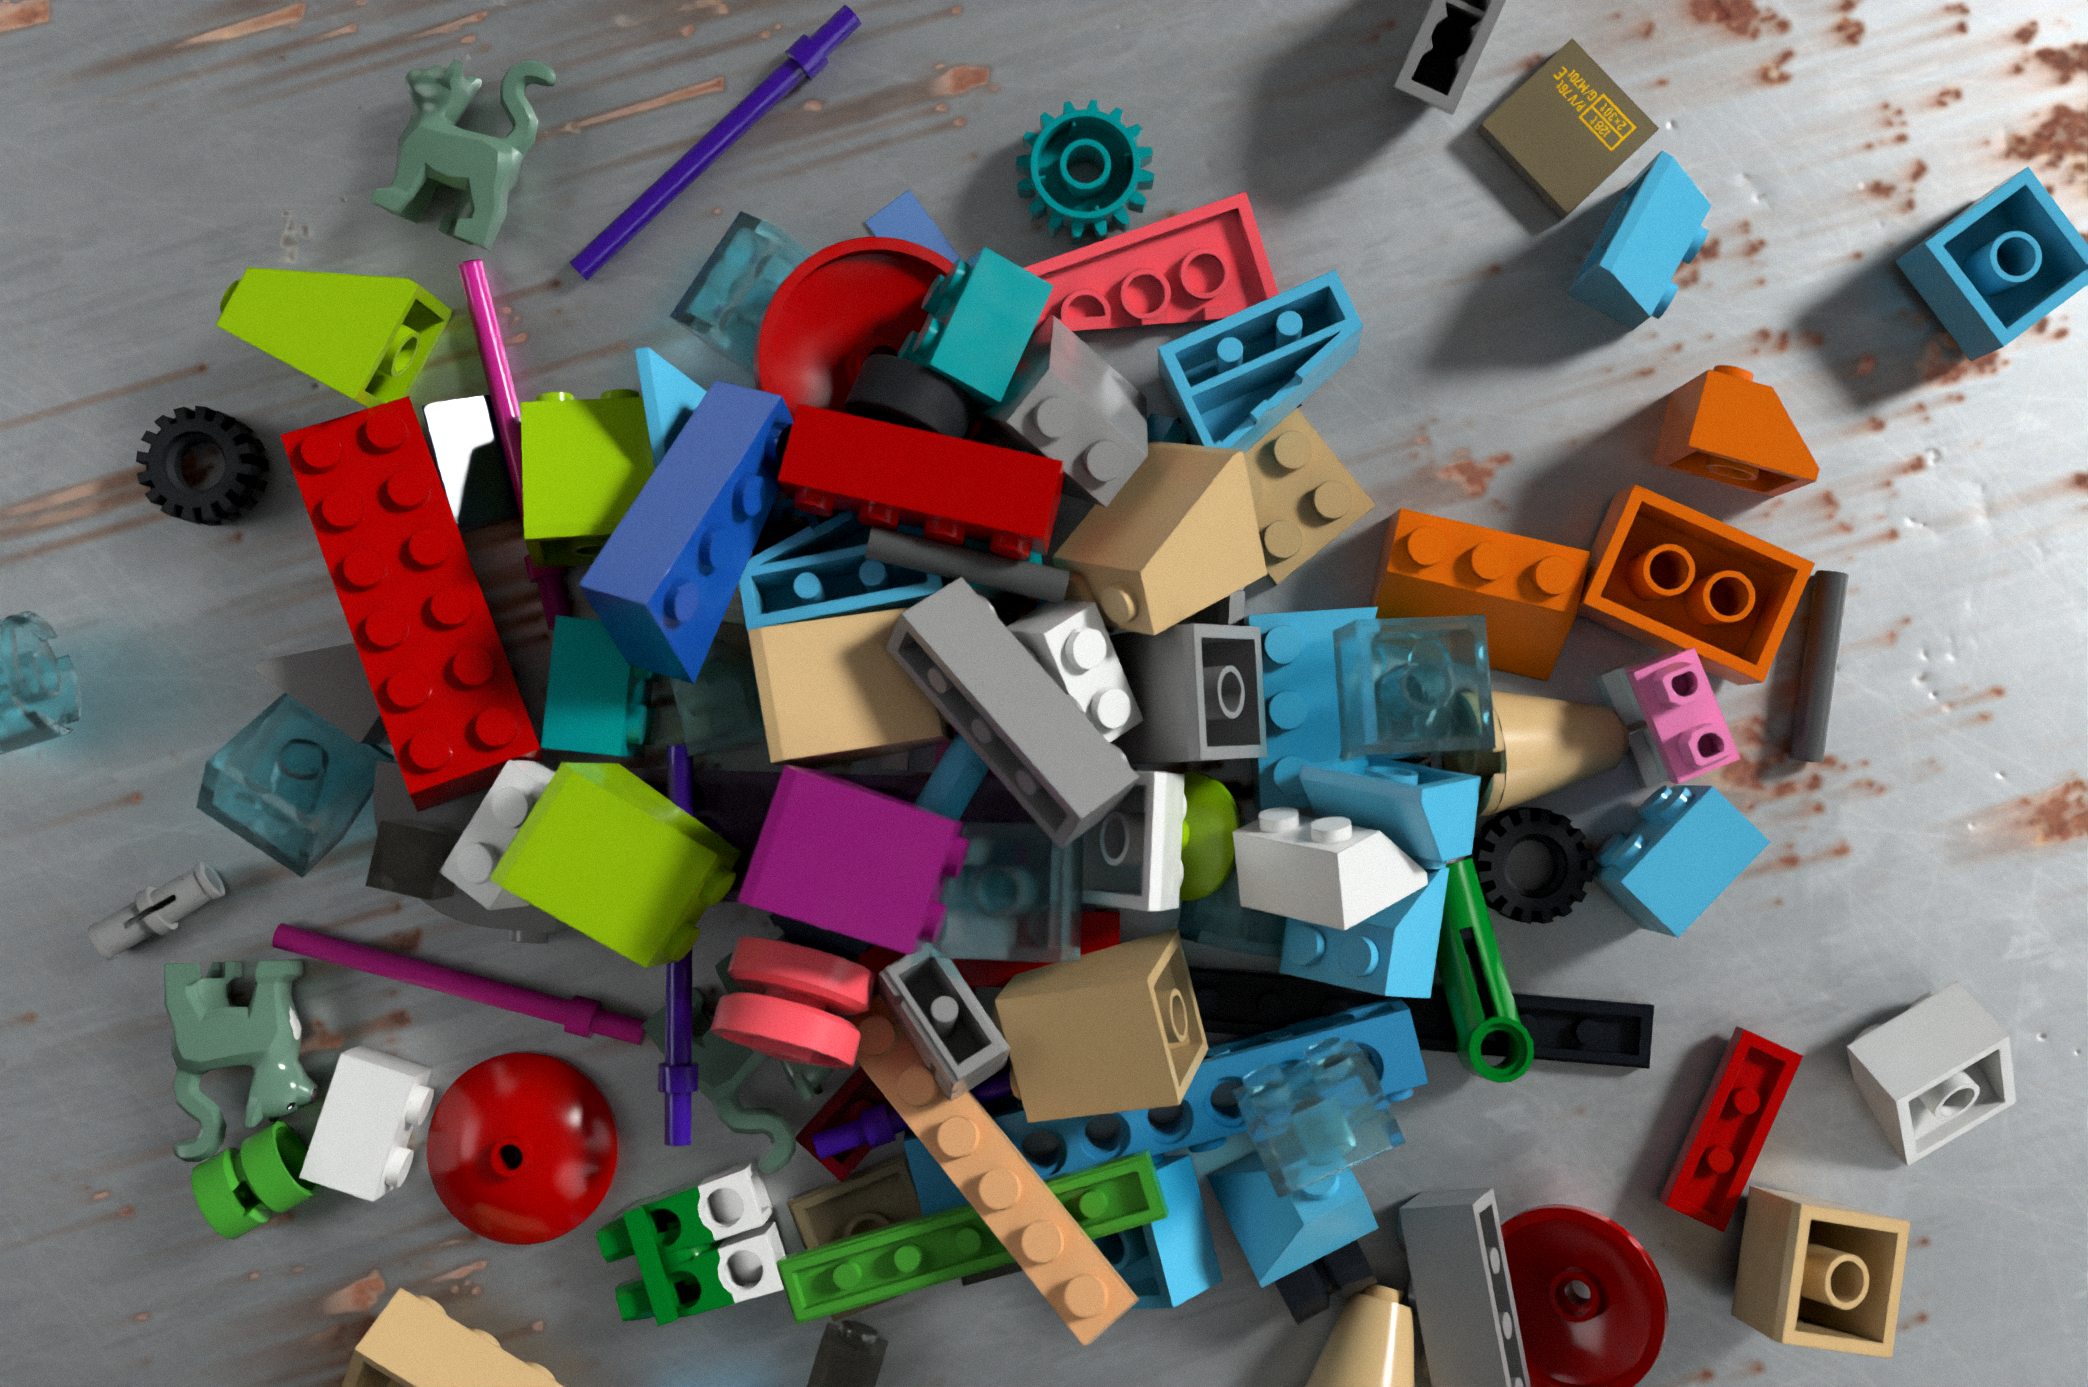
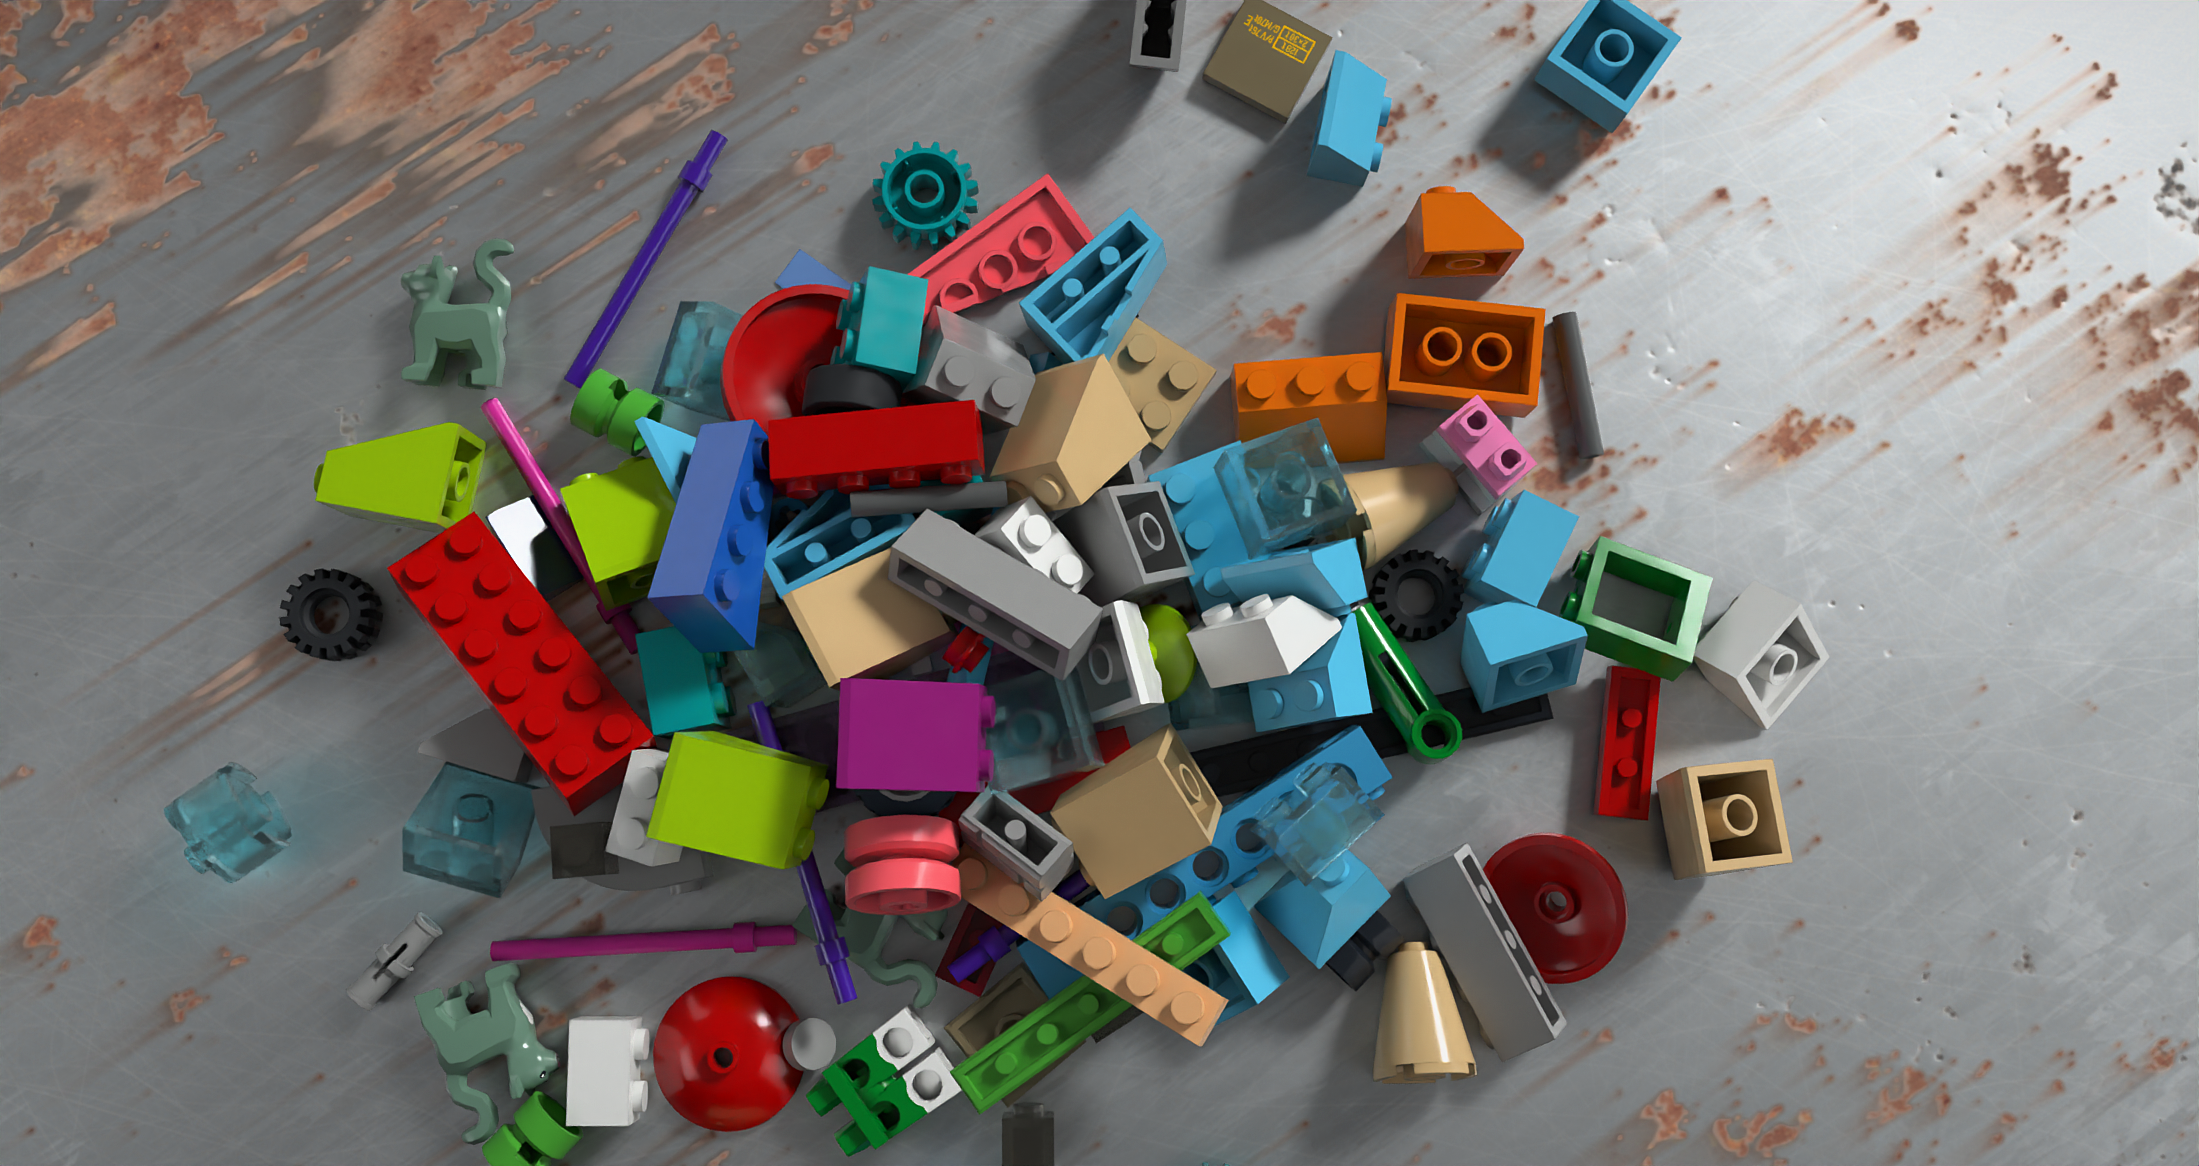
camera: 25 degrees left, 5 degrees down
none -> bright green wheel [570,368,665,457]
none -> light grey tile [783,1018,836,1071]
none -> red plate [942,626,990,674]
none -> medium azure slope [1460,599,1588,713]
none -> green window [1559,536,1713,682]

